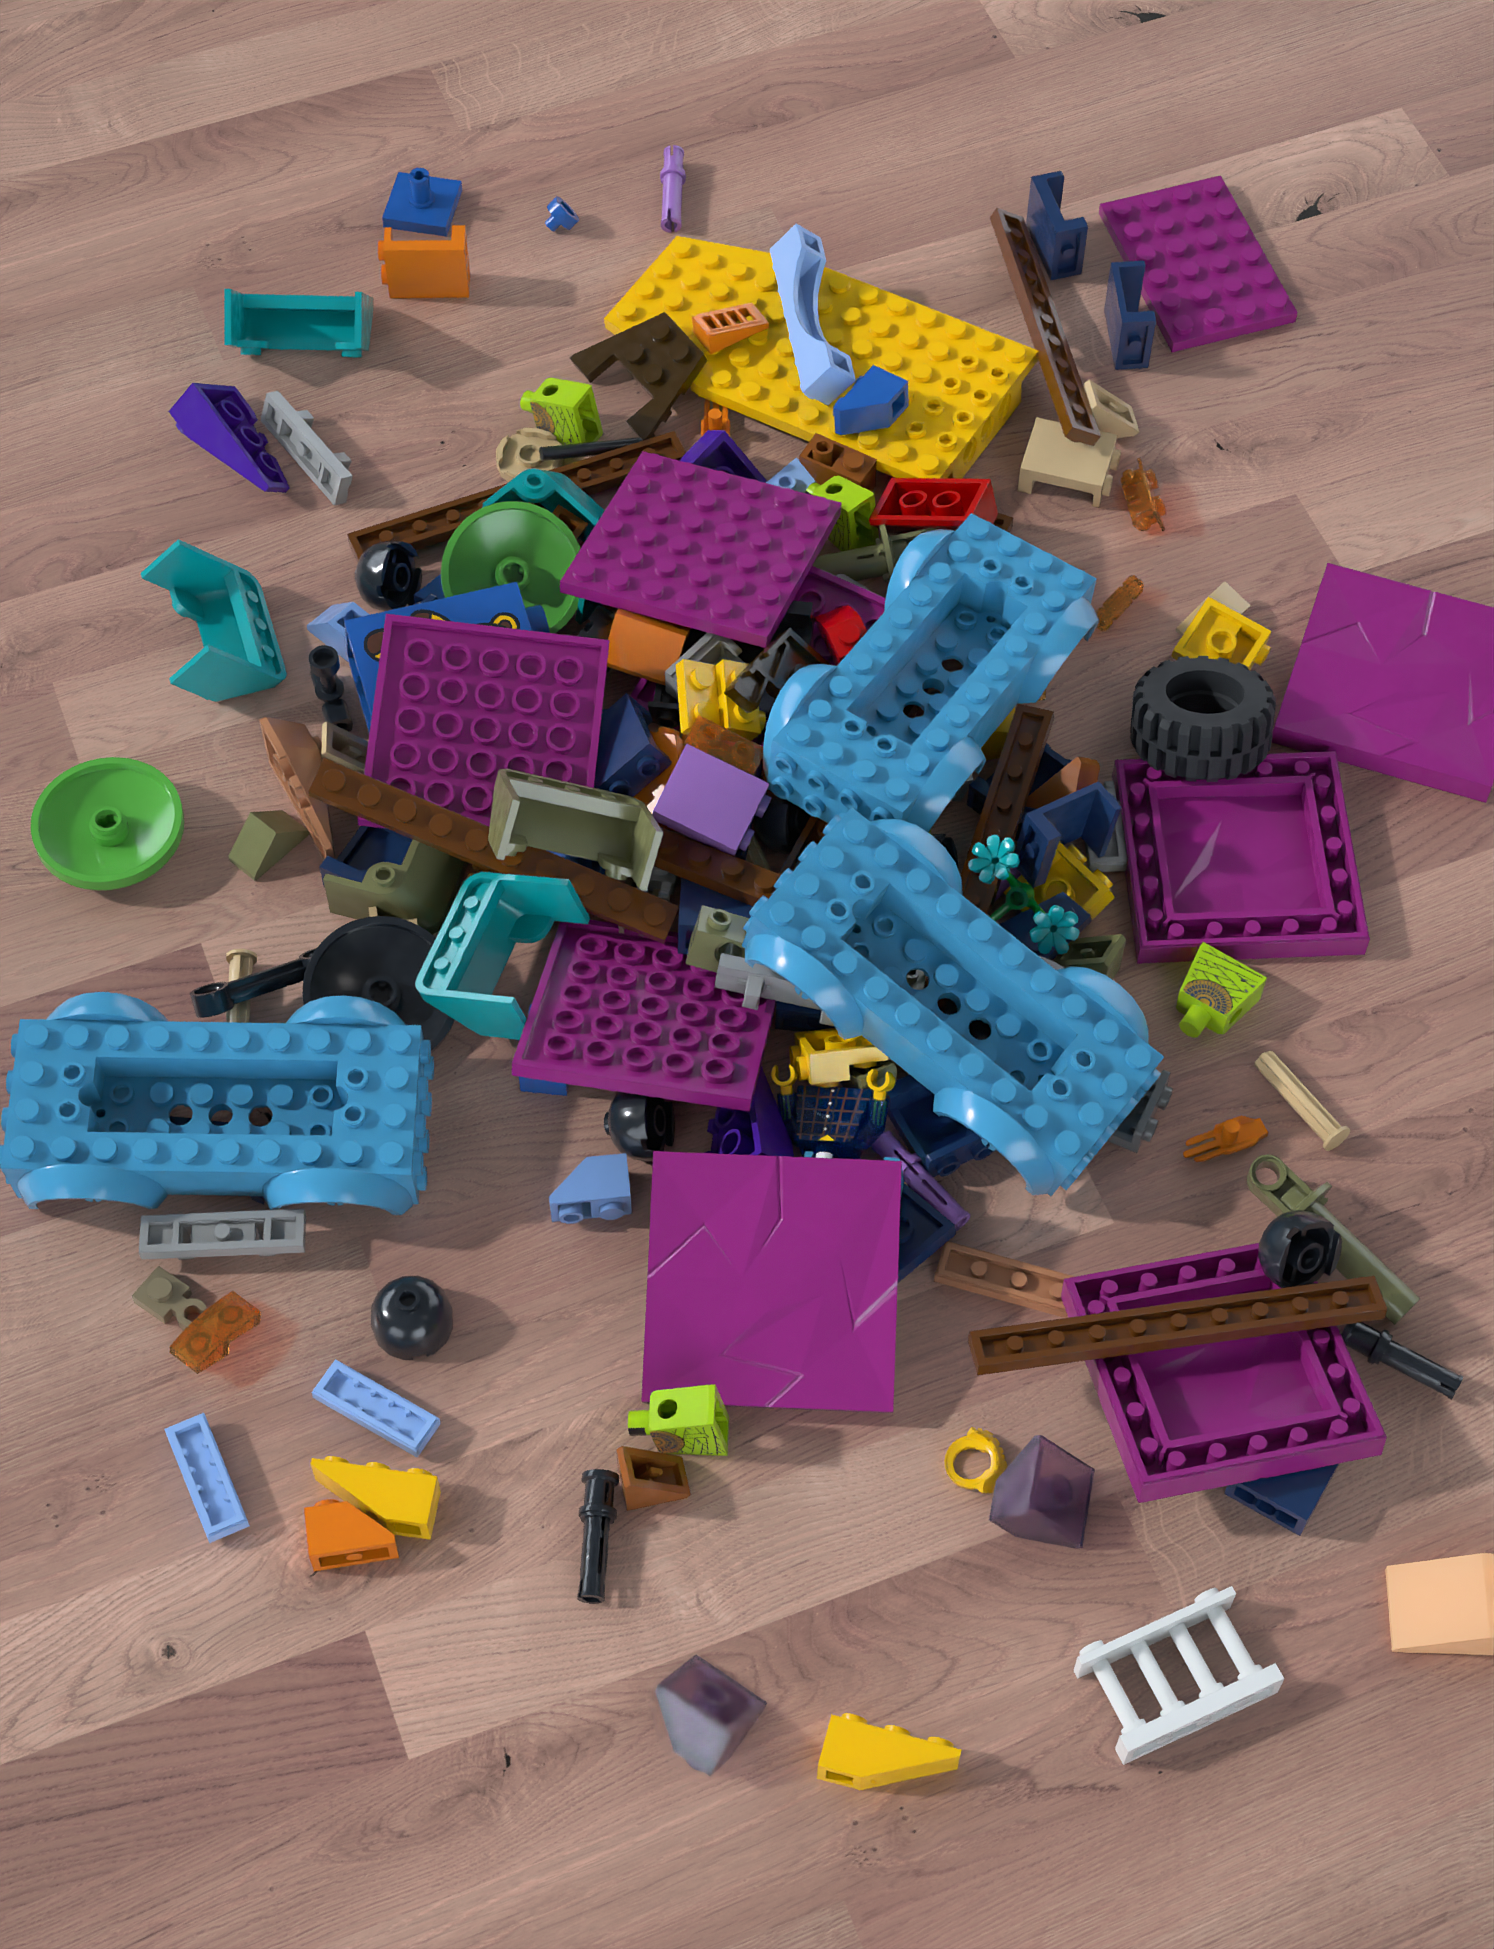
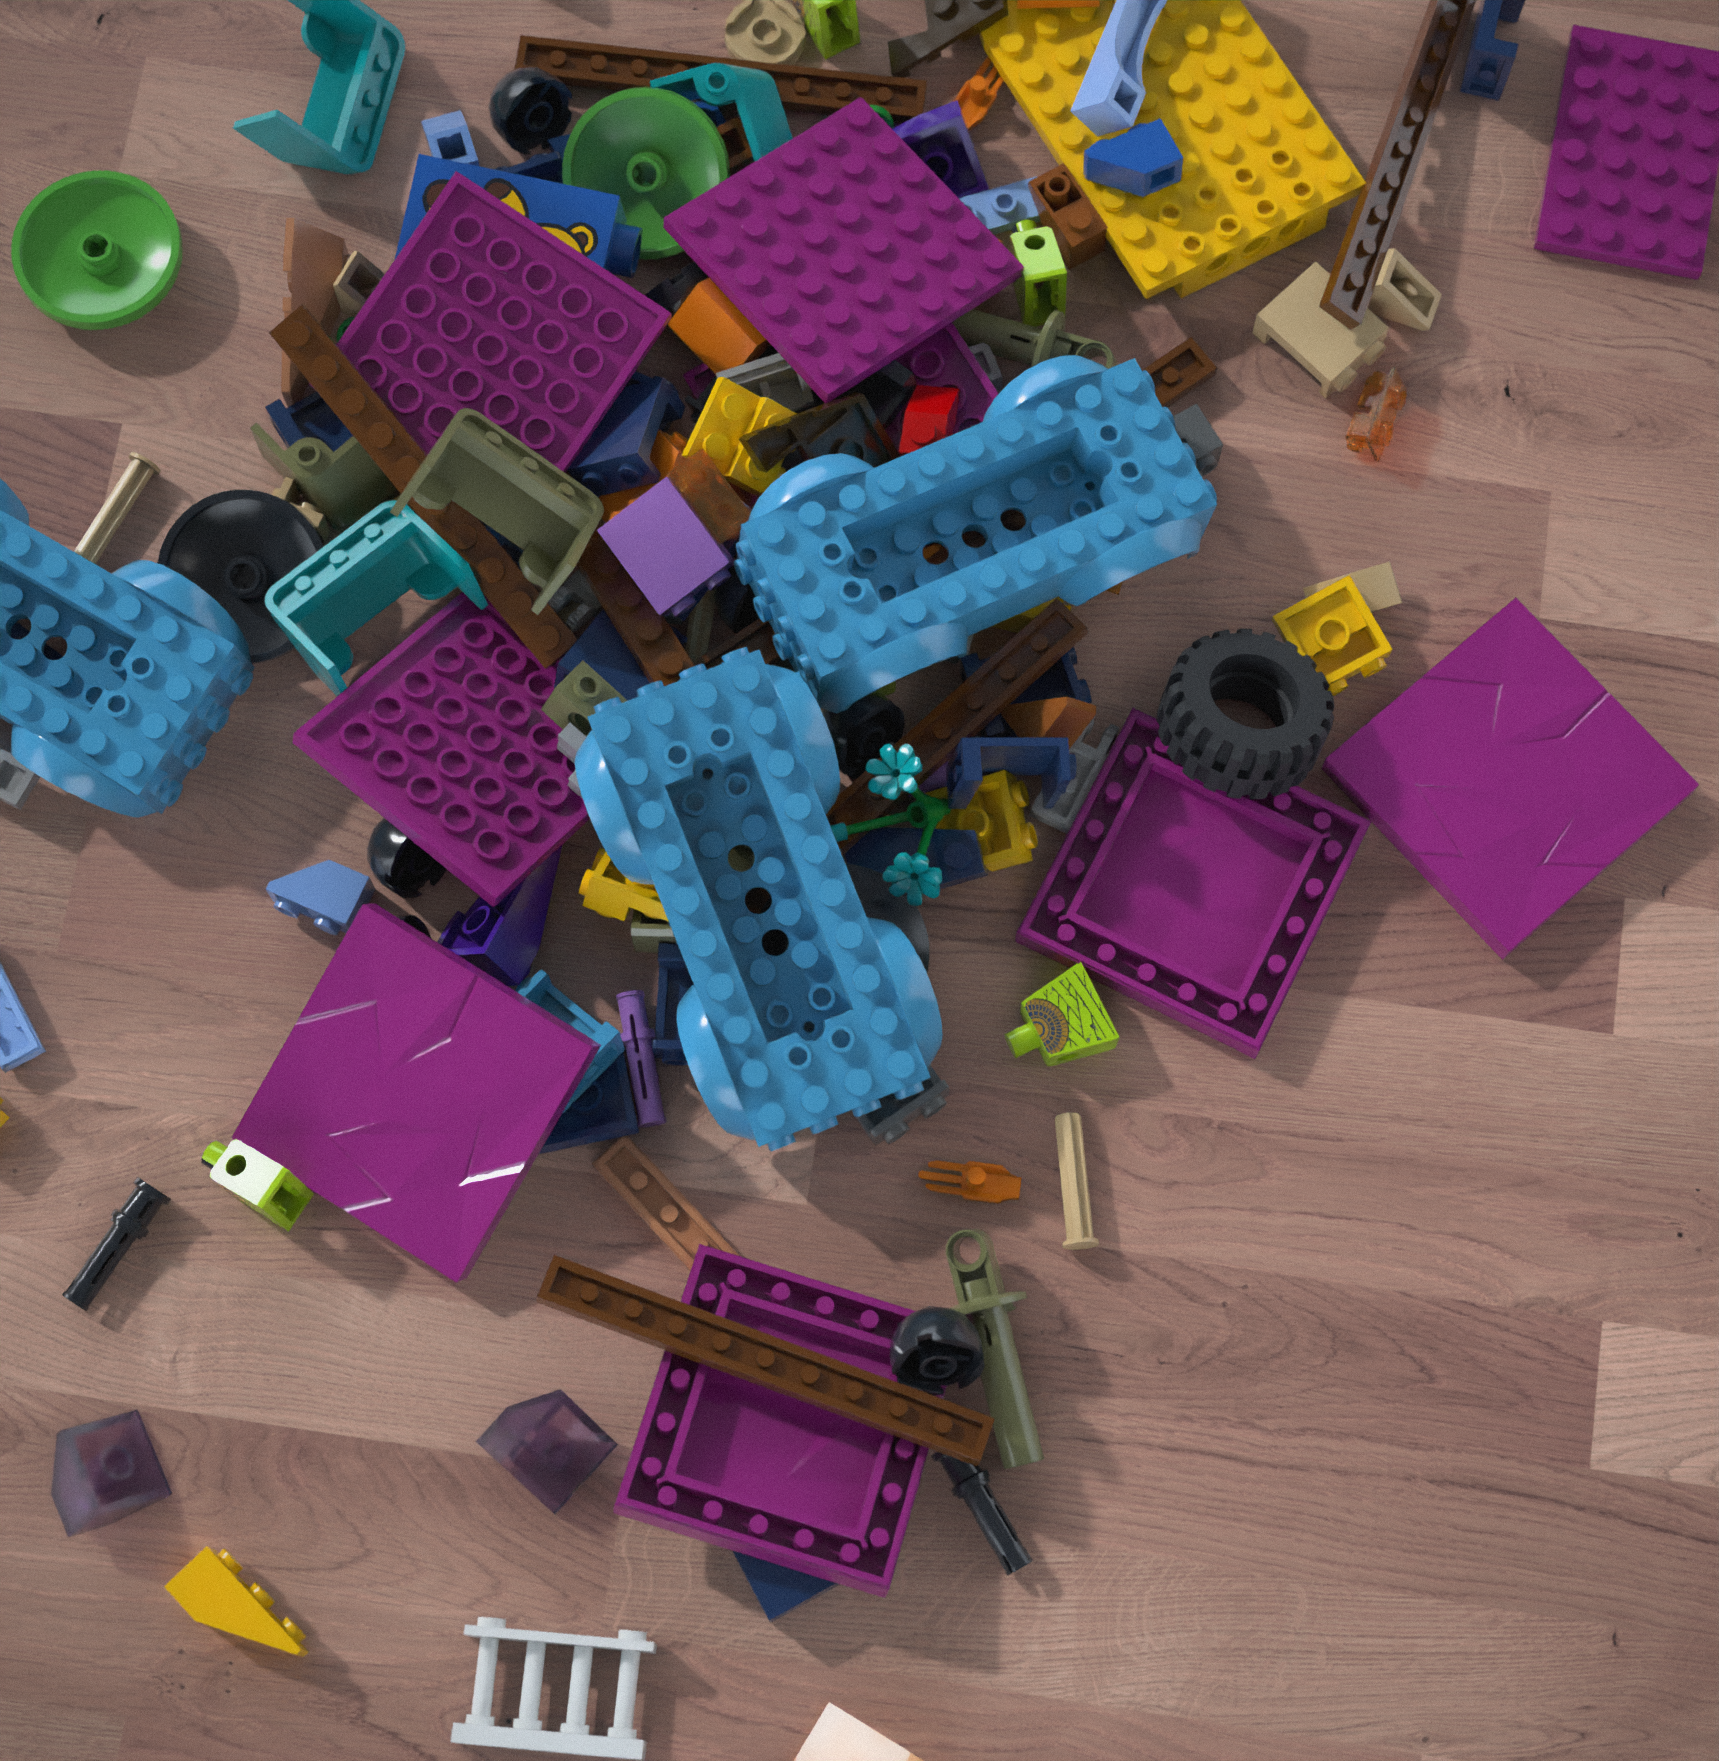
camera: 30 degrees right, 15 degrees up
black piece [190,948,317,1018] -> none
olive slope [228,810,309,881] -> none
black bar [309,645,353,732] -> none
black cylinder [371,1275,453,1360] -> none
black bar [539,437,642,461] -> none
dark orange slope [616,1446,691,1511] -> none
clear blue torso [771,1064,896,1159] -> none
red slope [869,478,998,534] -> none
yellow piece [944,1427,1008,1494] -> none
olive slope [1054,934,1126,980] -> none
clear orange axle [1095,575,1144,631] -> none
dark blue panel [1104,261,1156,370] -> none

